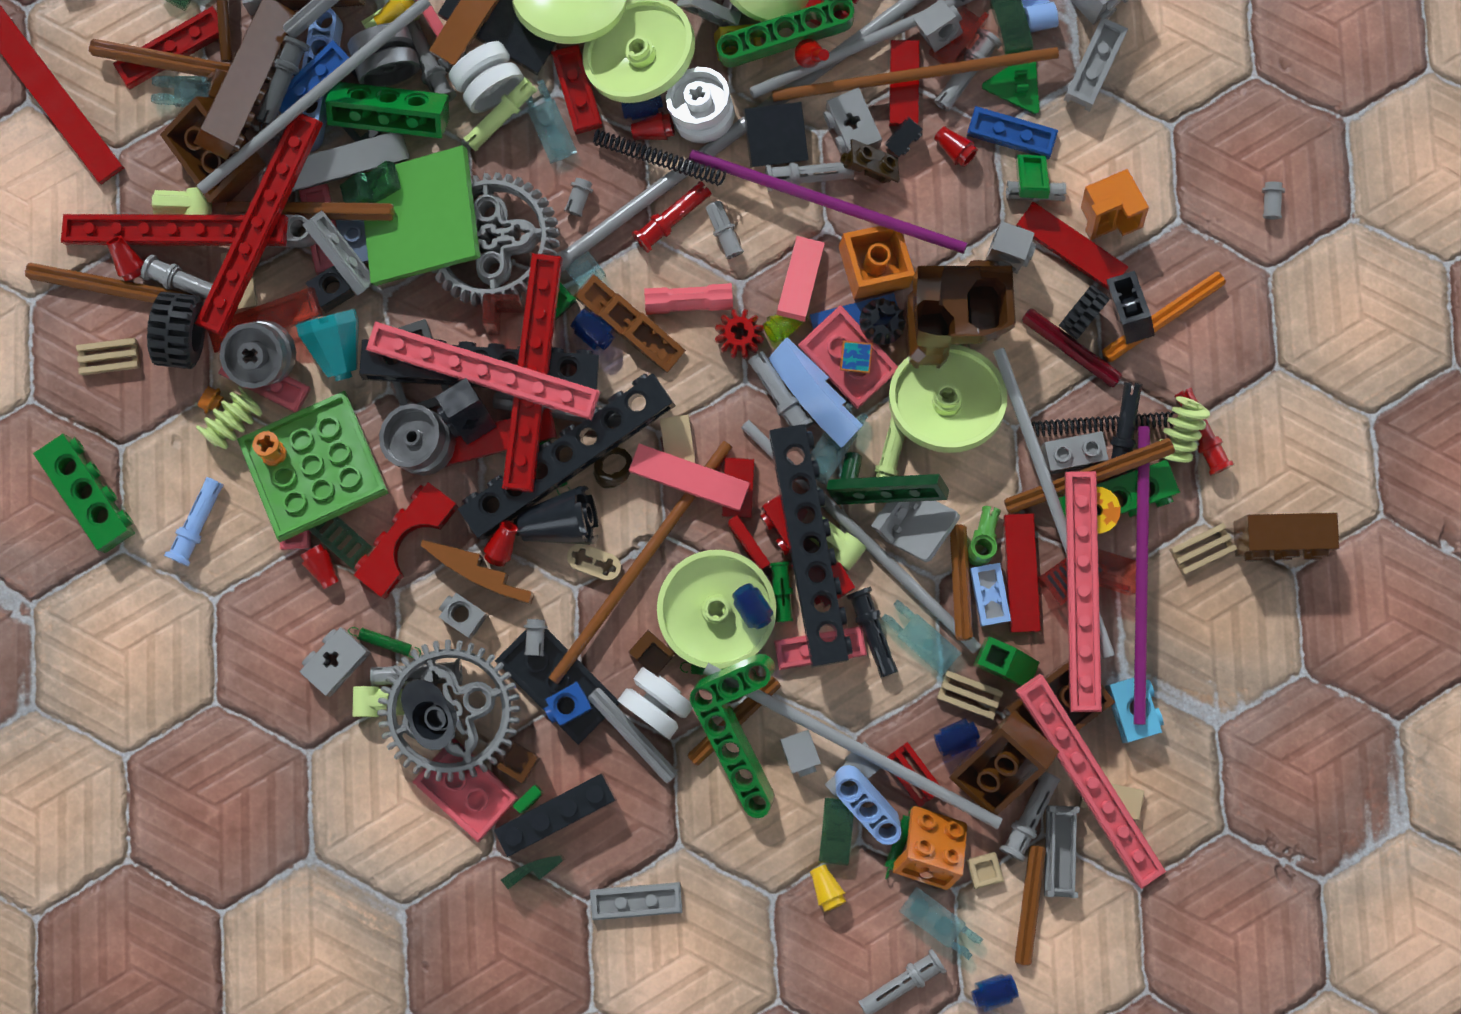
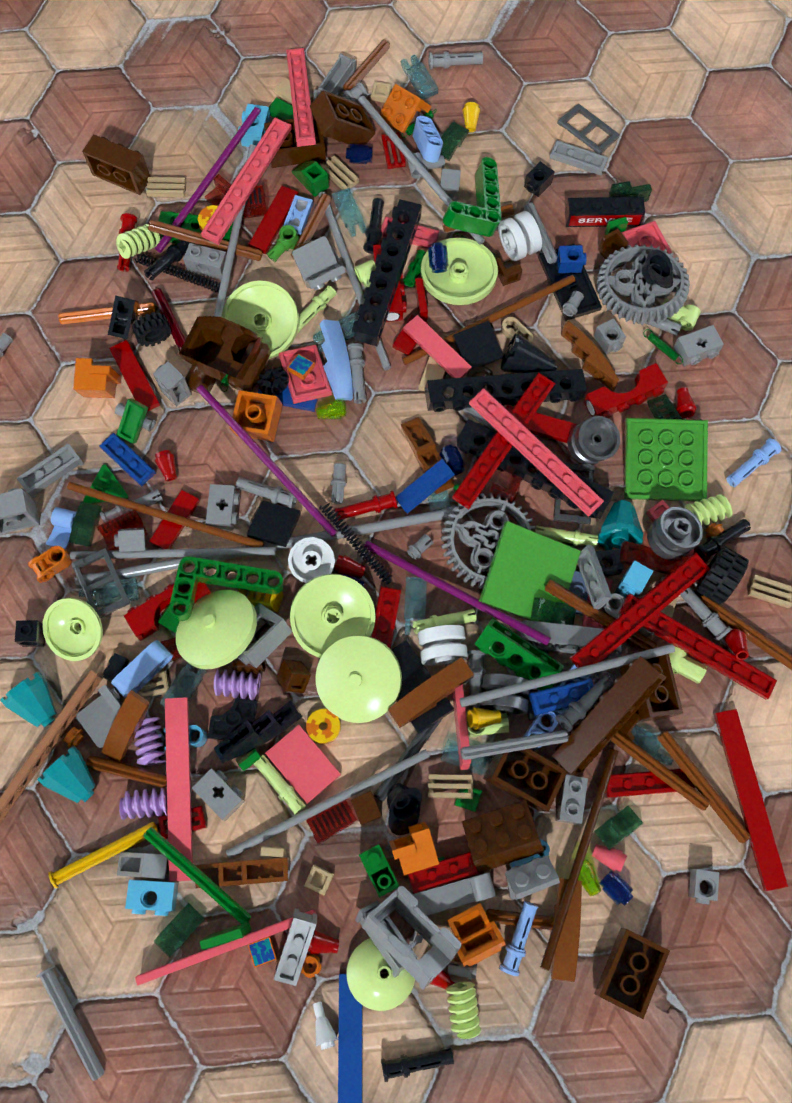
camera: 150 degrees left, 10 degrees down
orange bush [252,431,287,466] -> none
black brick [436,378,497,445] -> none
red cone [484,521,518,567] -> none
coral axle [644,283,733,315] -> none
red gear [715,309,764,359] -> none
coral tile [776,236,825,322] -> none
red cone [795,39,829,68] -> none
dark green piece [826,452,949,505] -> none
dark brown hinge [840,139,900,183] -> none
black piece [884,116,923,157] -> none
clear blue brick [971,974,1019,1012] -> none
none -> green tile [269,97,294,120]
none -> magenta piece [364,541,551,645]
none -> blue tile [395,459,455,514]
none -> black tile [452,321,504,369]
none -> black brick [524,161,555,197]
none -> yellowish green pin [535,525,598,548]
none -> dark grey window [557,104,620,155]
none -> medium azure brick [614,560,653,598]
none -> dark orange axle [657,731,751,843]
none -> black pin [694,519,751,562]

